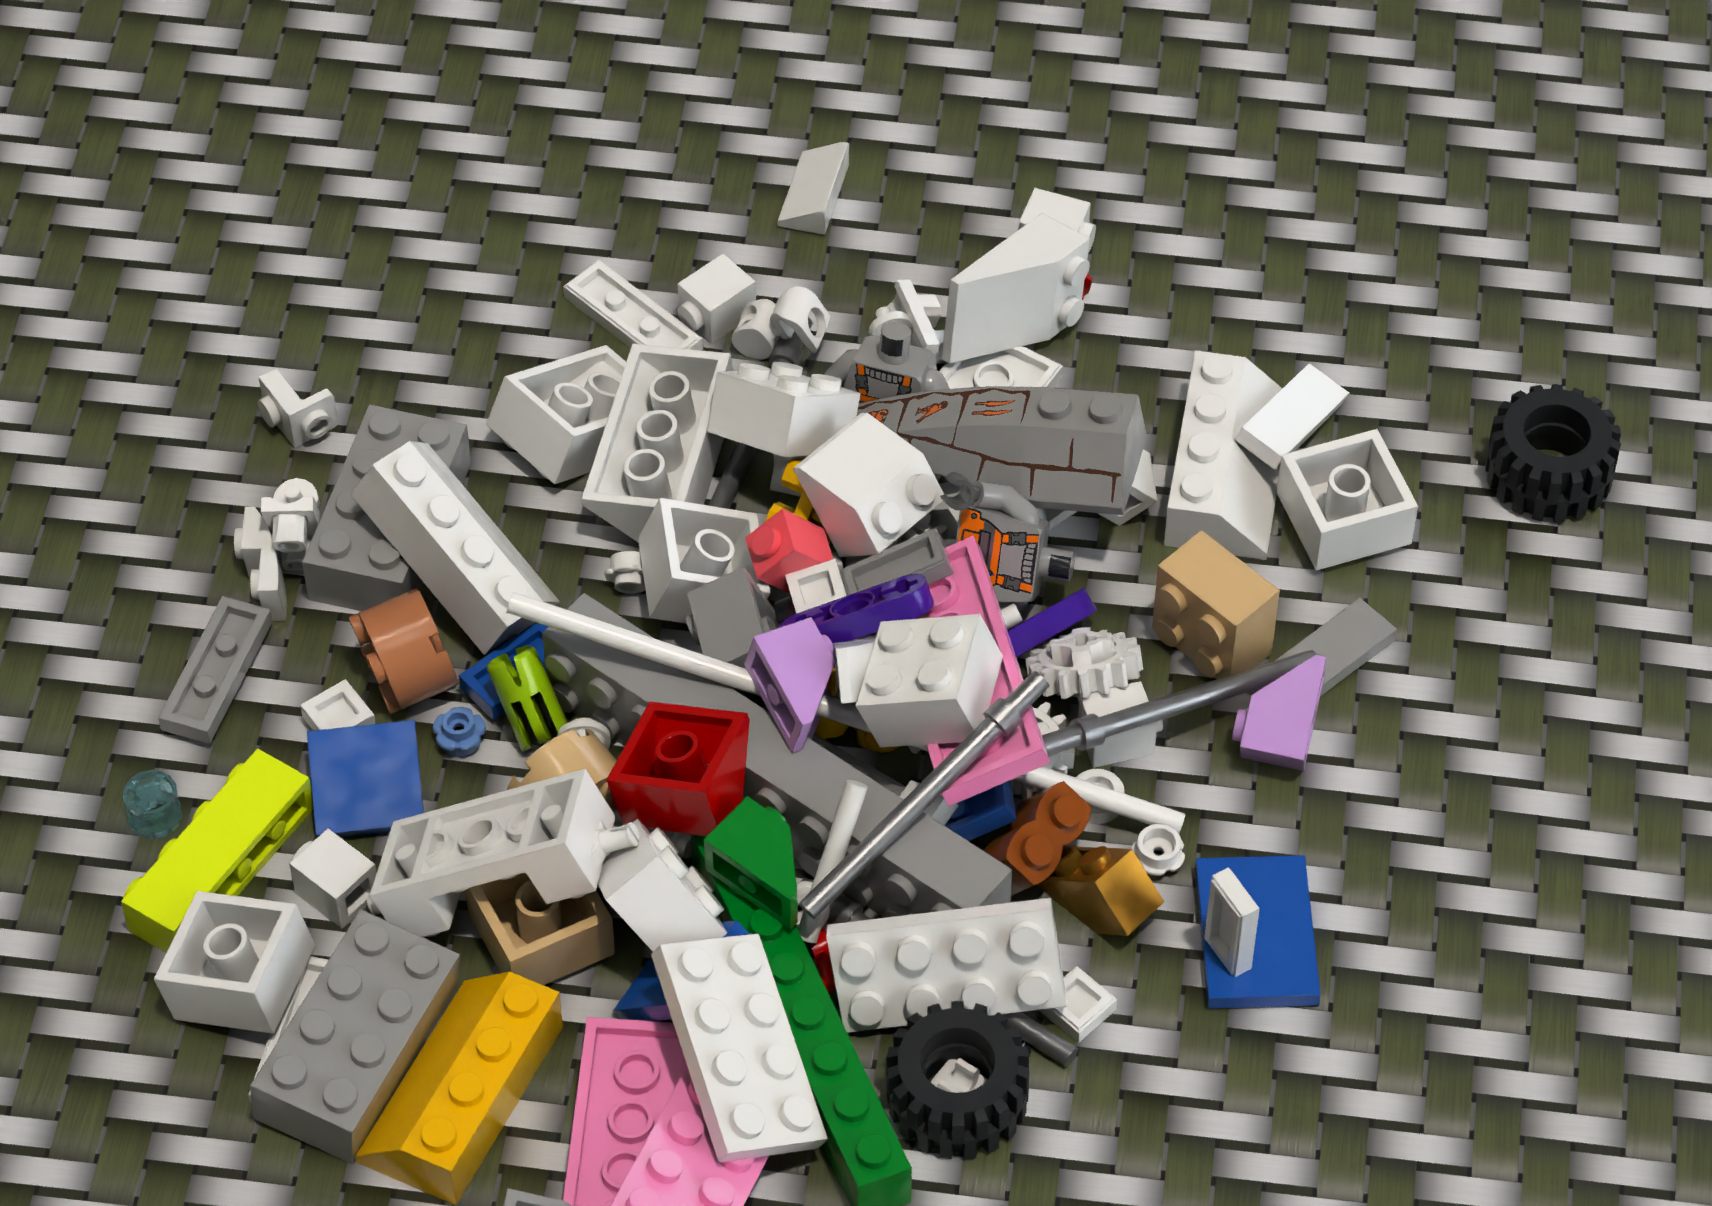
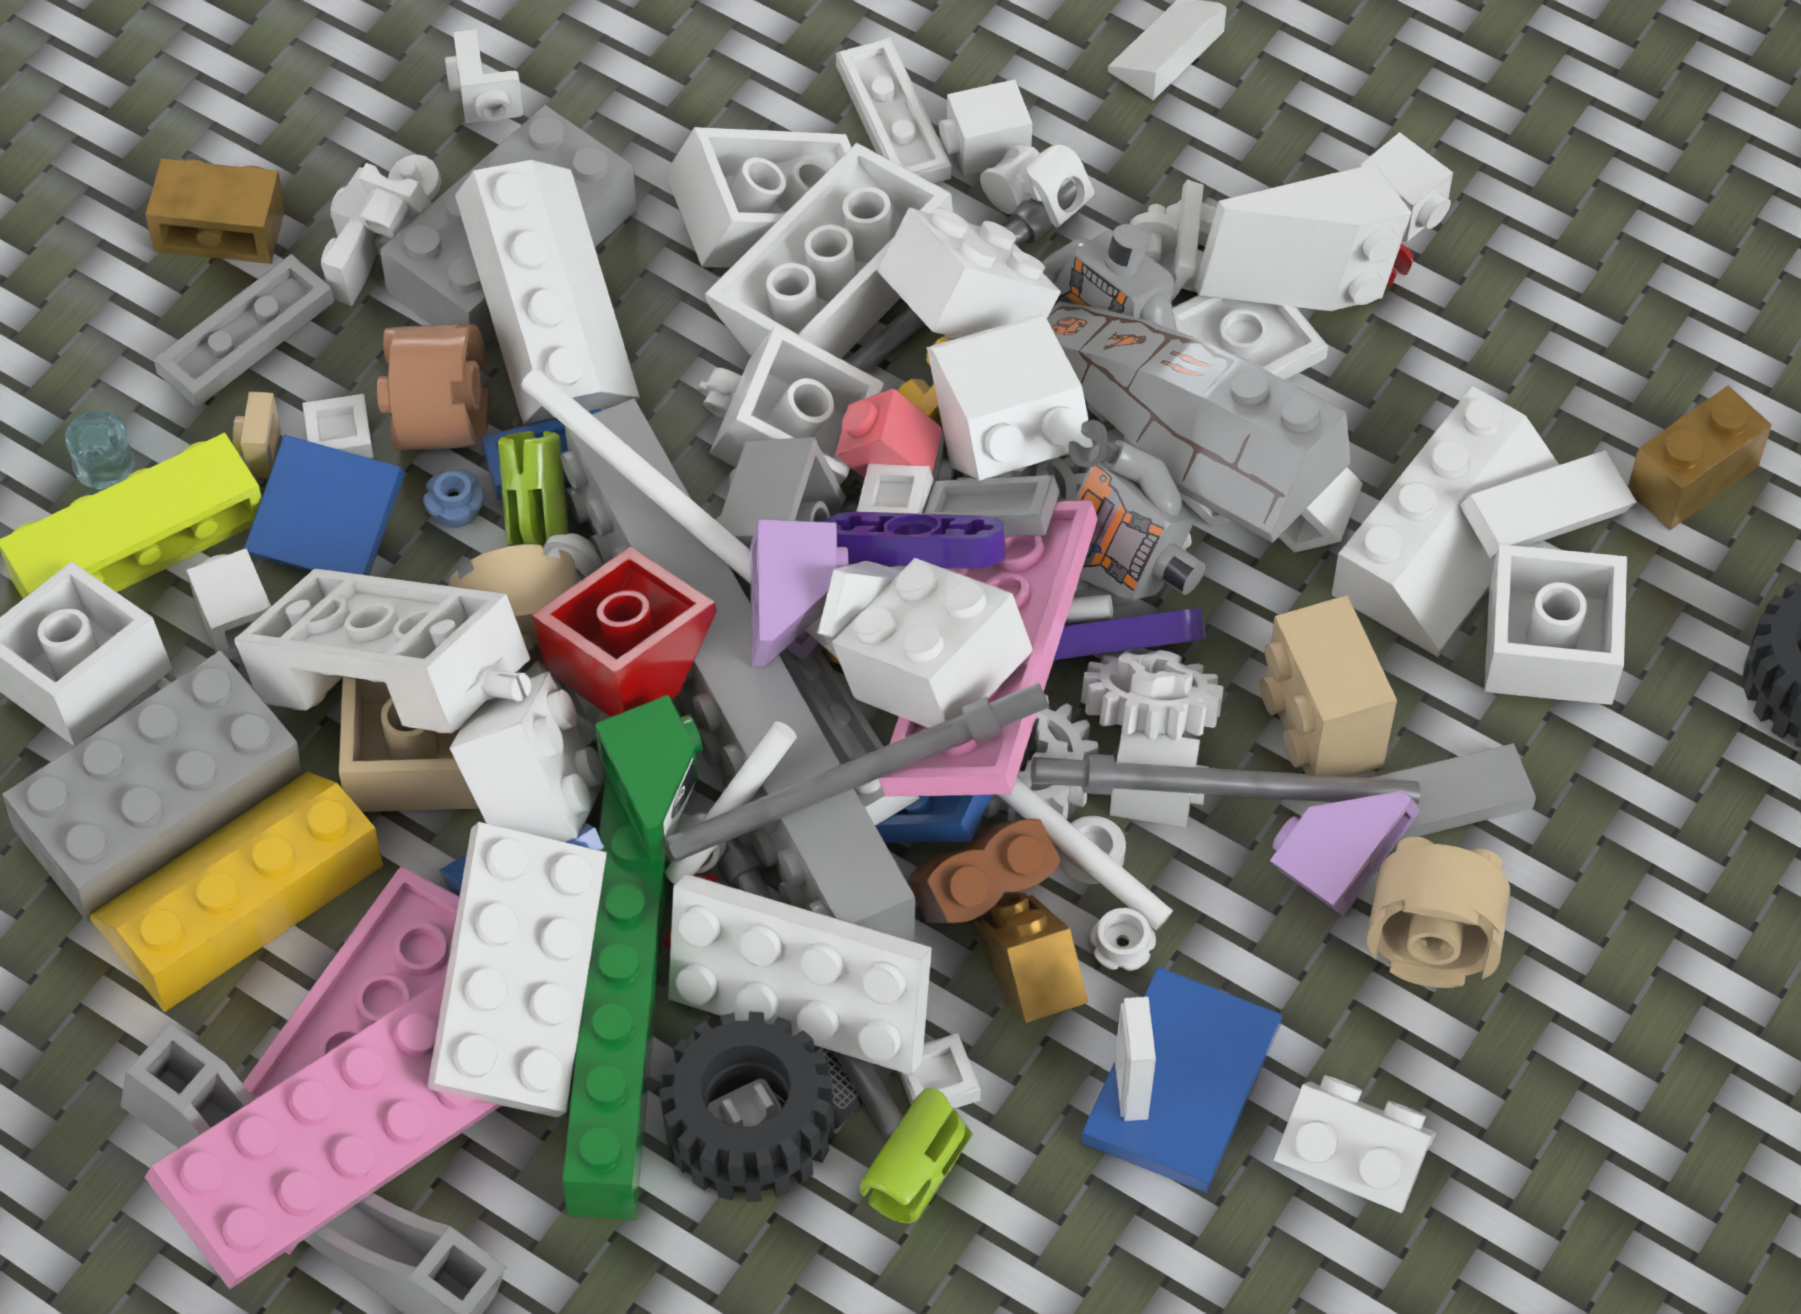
camera: 25 degrees right, 5 degrees up
none -> pearl gold brick [145,159,286,264]
none -> tan plate [233,392,281,479]
none -> lime arm [860,1087,973,1224]
none -> white bracket [1273,1075,1436,1213]
none -> tan brick [1367,836,1510,988]
none -> pearl gold brick [1628,385,1772,530]

